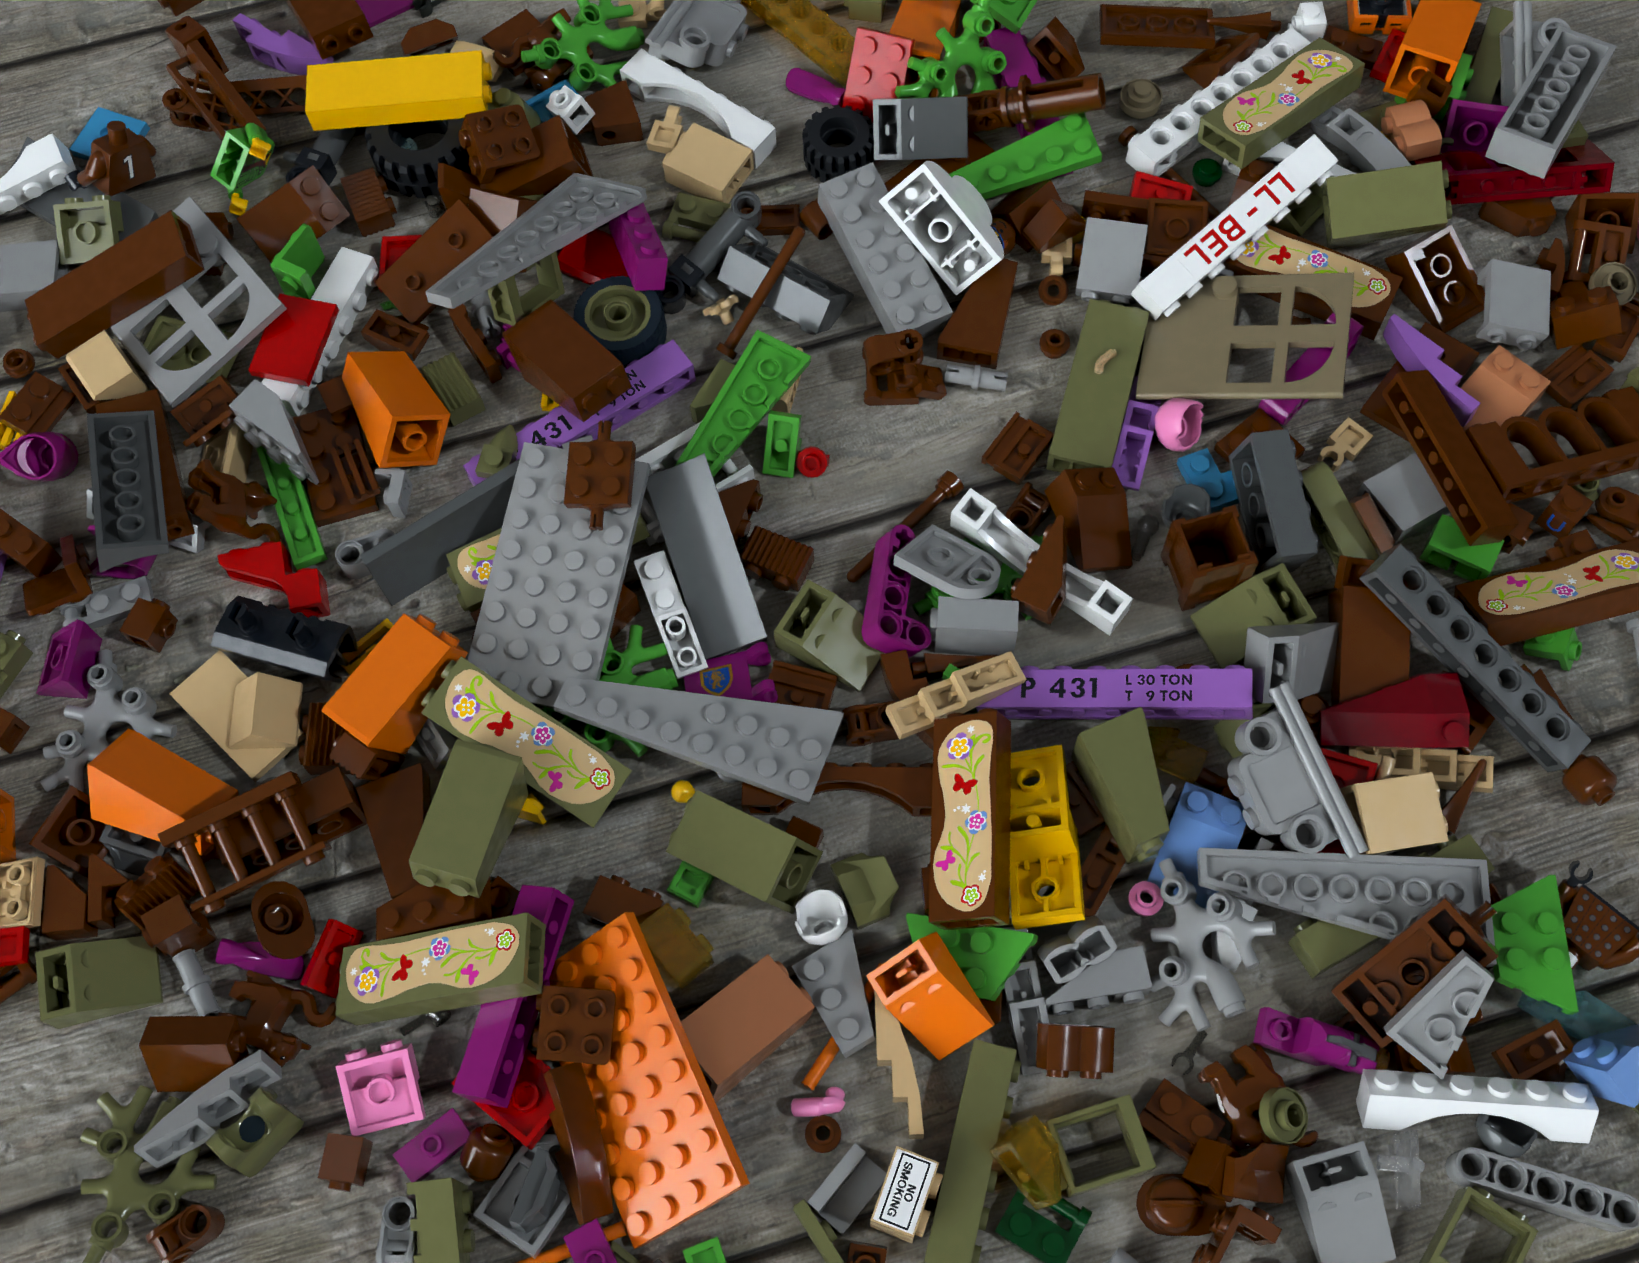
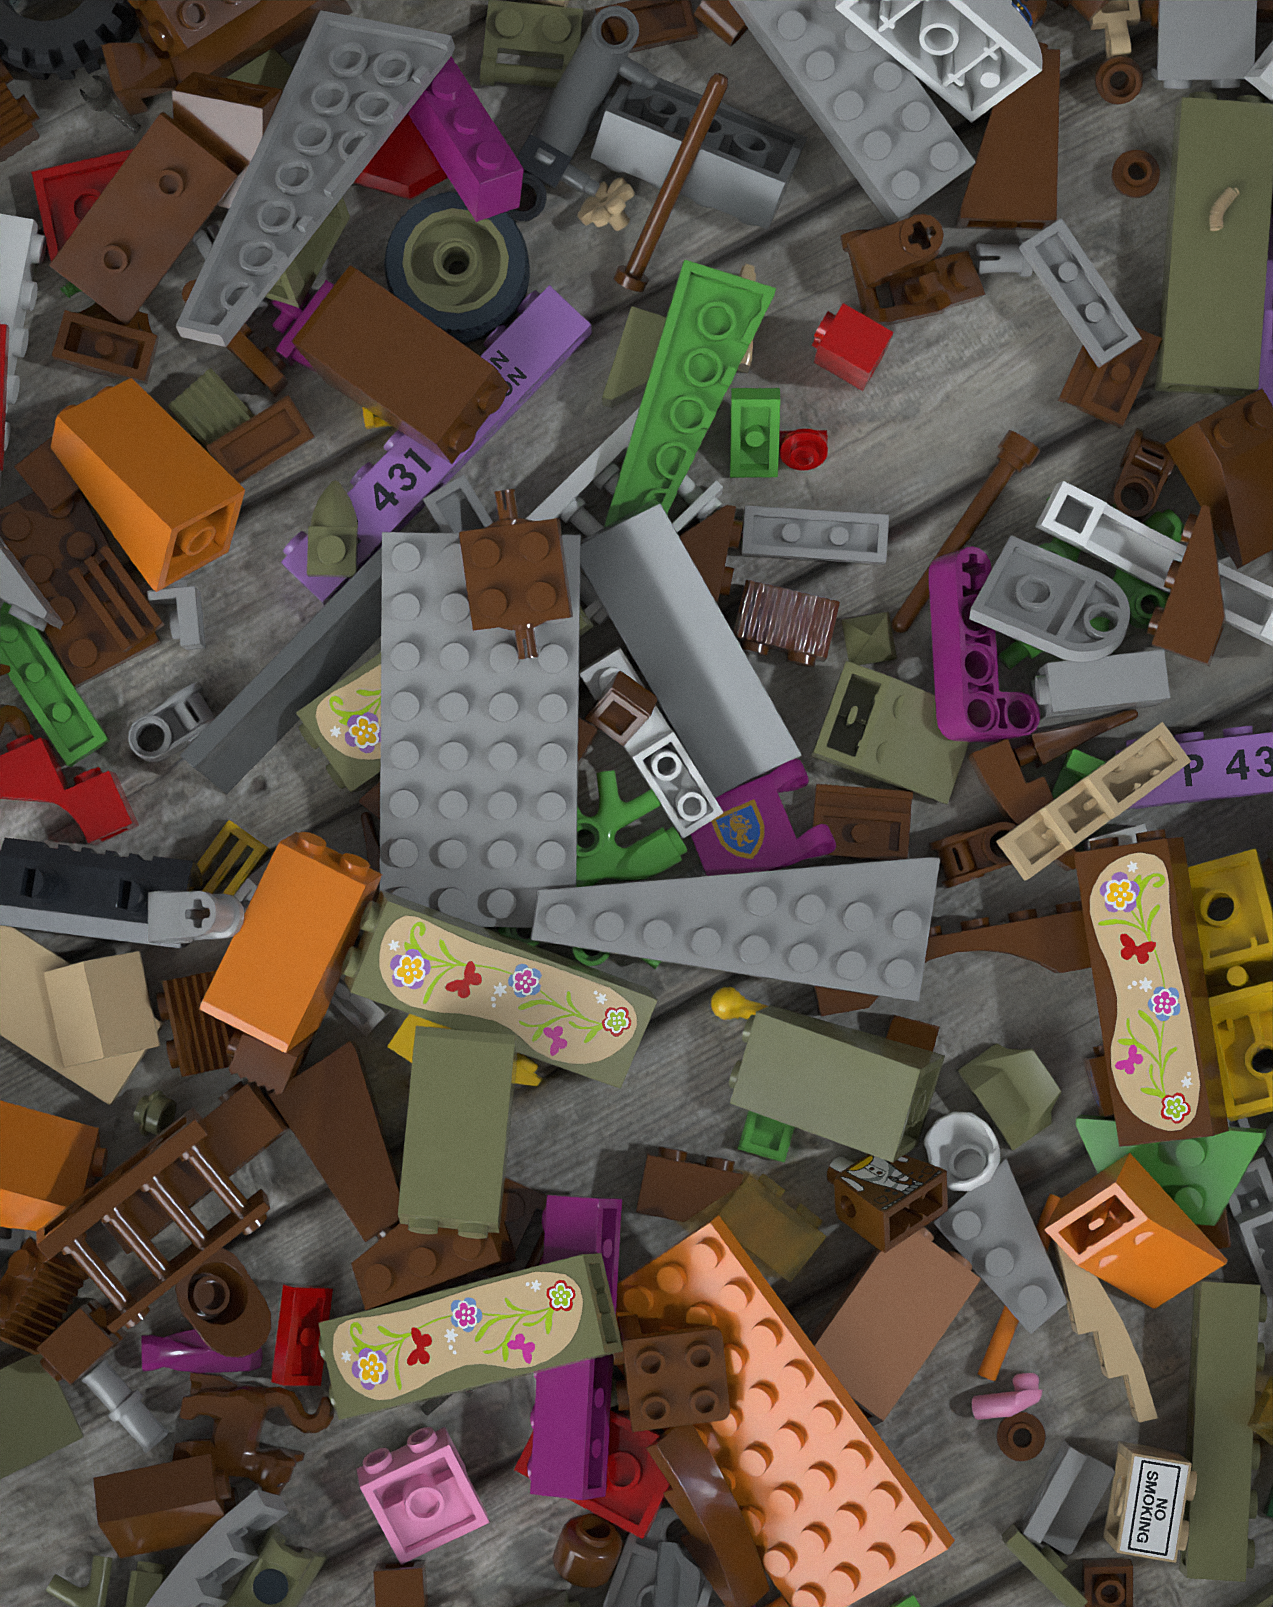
camera: 15 degrees left, 20 degrees up
magenta plate [392,1108,471,1182] -> none
none -> light grey piece [148,891,244,944]
none -> reddish brown tile [206,395,315,485]
none -> reddish brown slope [585,671,657,747]
none -> light grey plate [741,505,889,565]
none -> red brick [811,303,894,391]
none -> reddish brown torso [827,1154,948,1253]
none -> olive slope [841,612,897,666]
none -> light grey plate [1019,218,1142,368]

